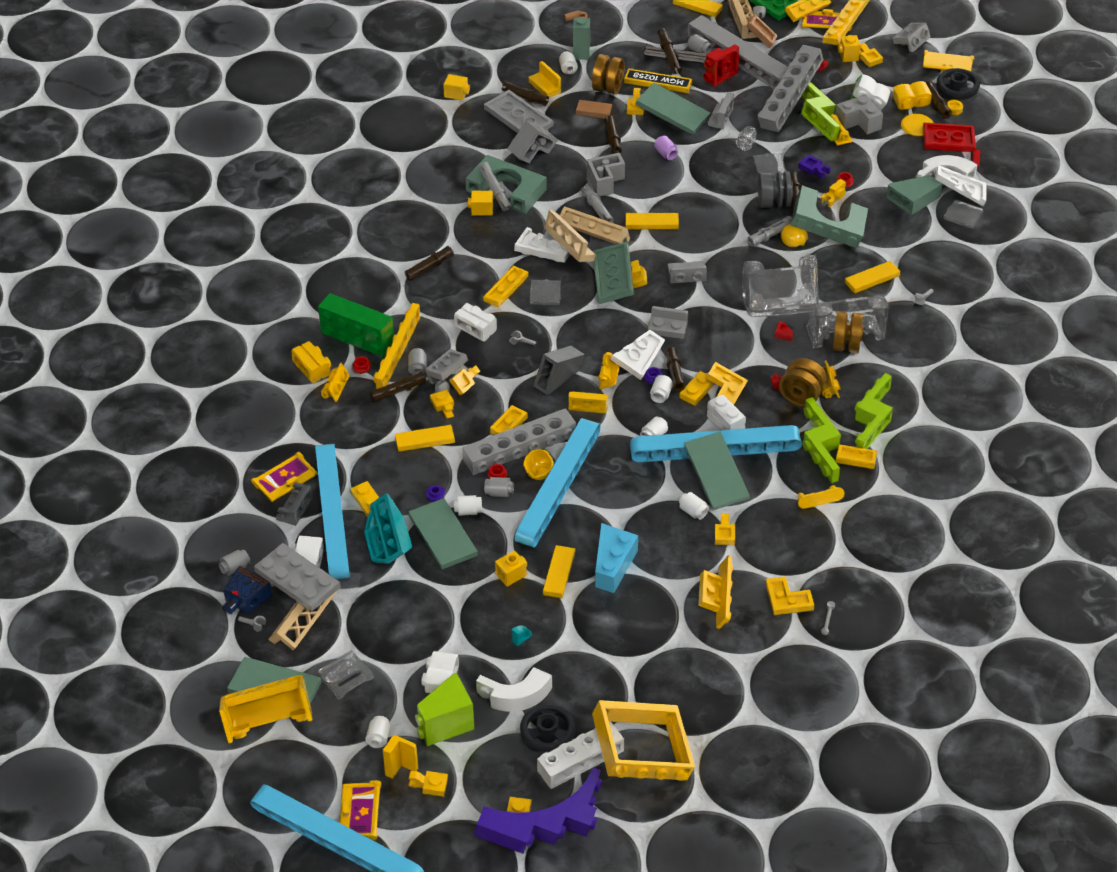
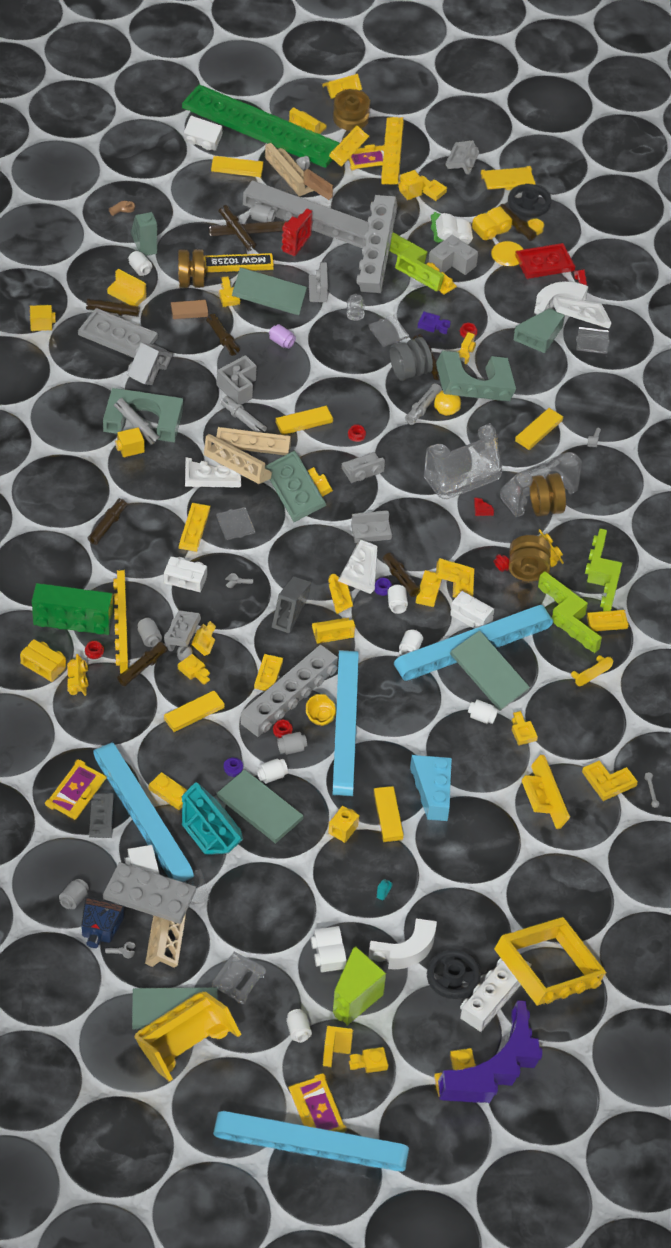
camera: 25 degrees left, 5 degrees up
none -> red plate [348,425,366,442]

